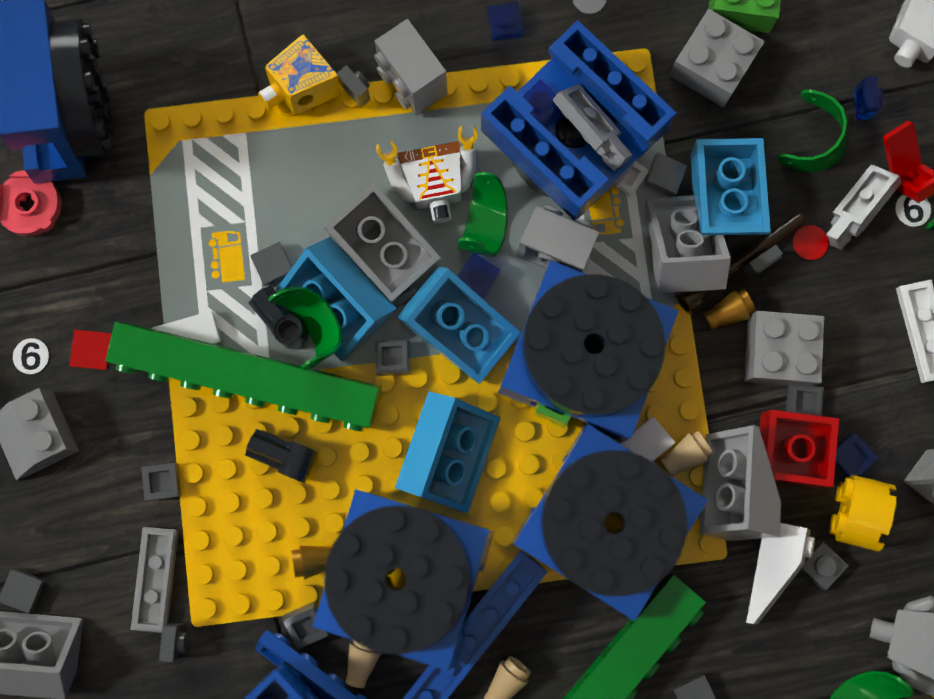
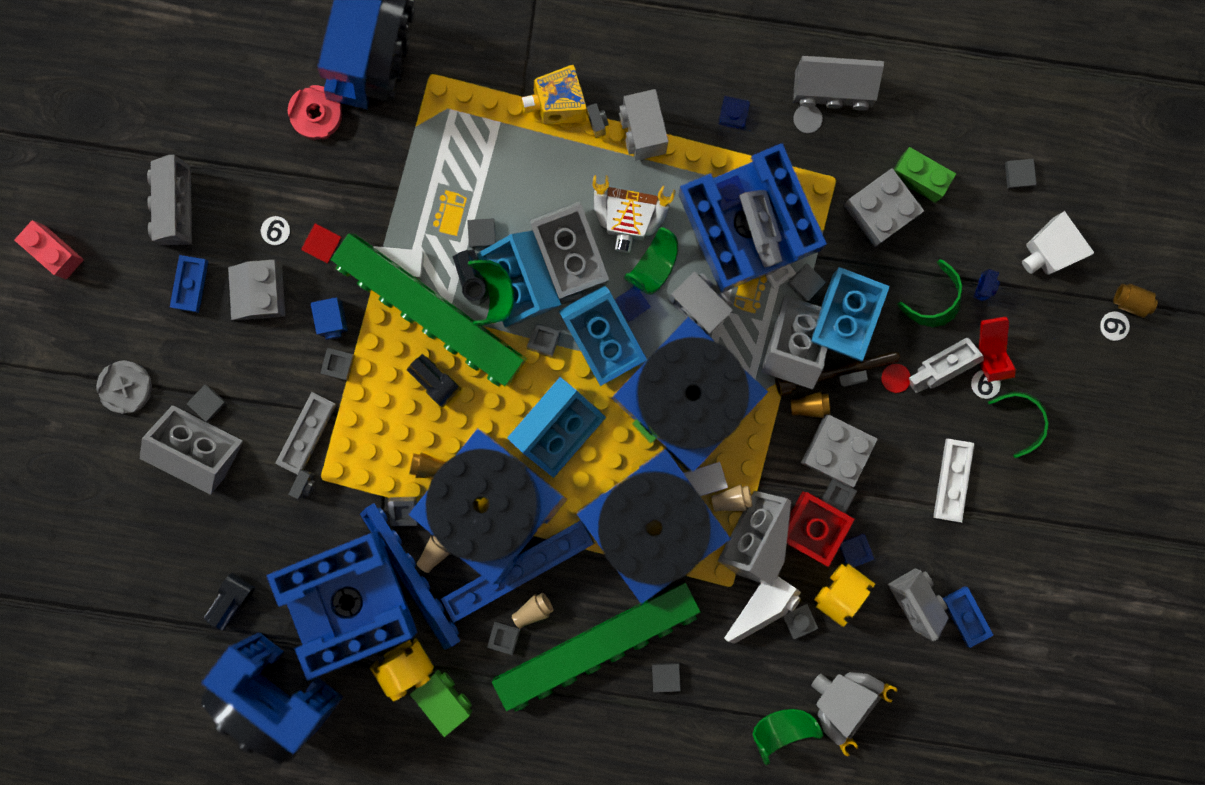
camera: 25 degrees right, 5 degrees up
none -> blue brick [311,297,348,340]

